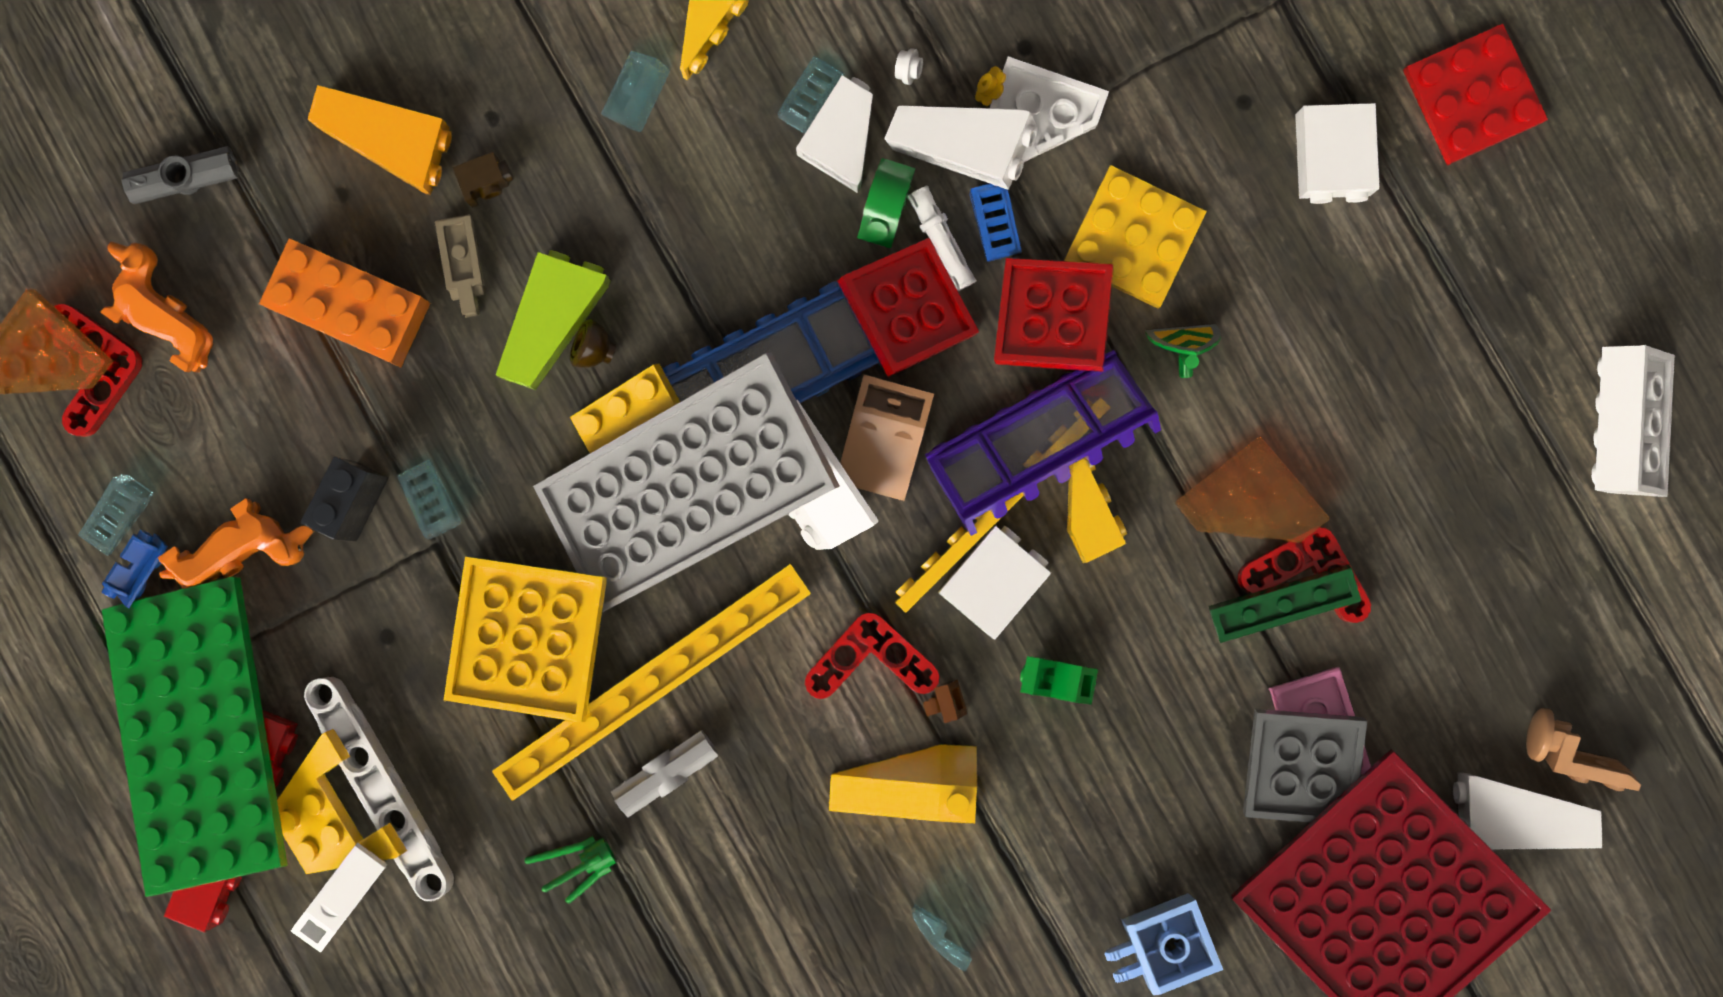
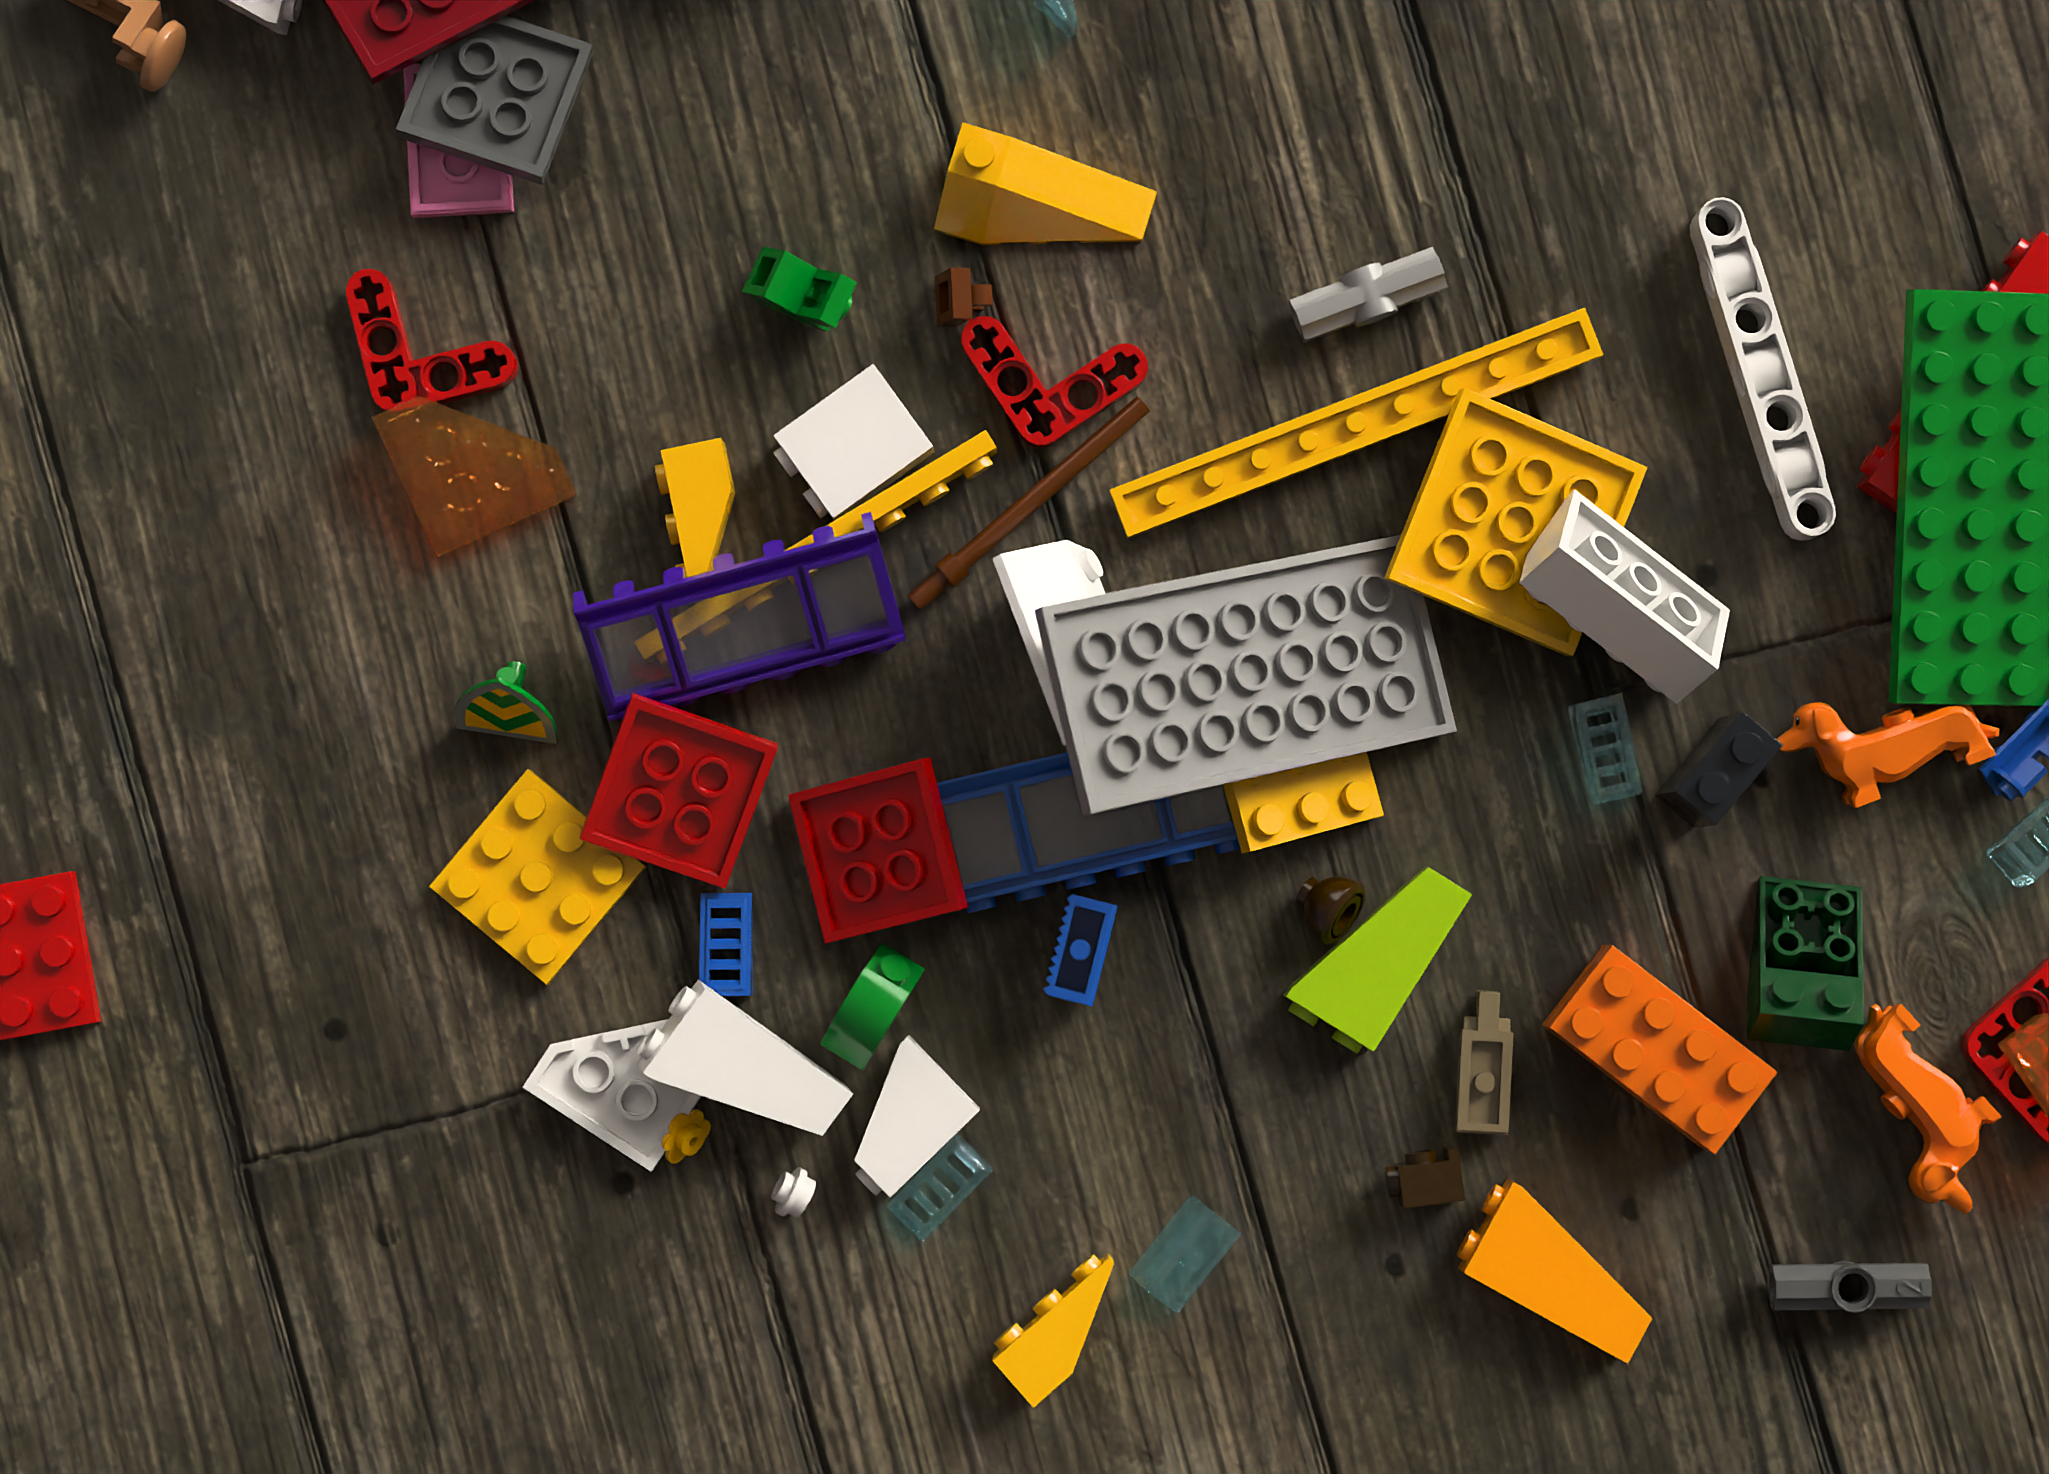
camera: 155 degrees left, 0 degrees up
yellow wing [277,729,407,874] -> none
white slope [291,843,388,952] -> none
green plant [524,836,617,904] -> none
medium nougat slope [840,375,934,501] -> none
white pin [907,186,977,291] -> none
dark green plate [1208,564,1361,643] -> none
white brick [1295,103,1379,204] -> none
none -> reddish brown bar [907,397,1150,611]
none -> blue brick [1043,894,1118,1006]
none -> white slope [1519,489,1730,704]
none -> dark green slope [1747,876,1864,1051]

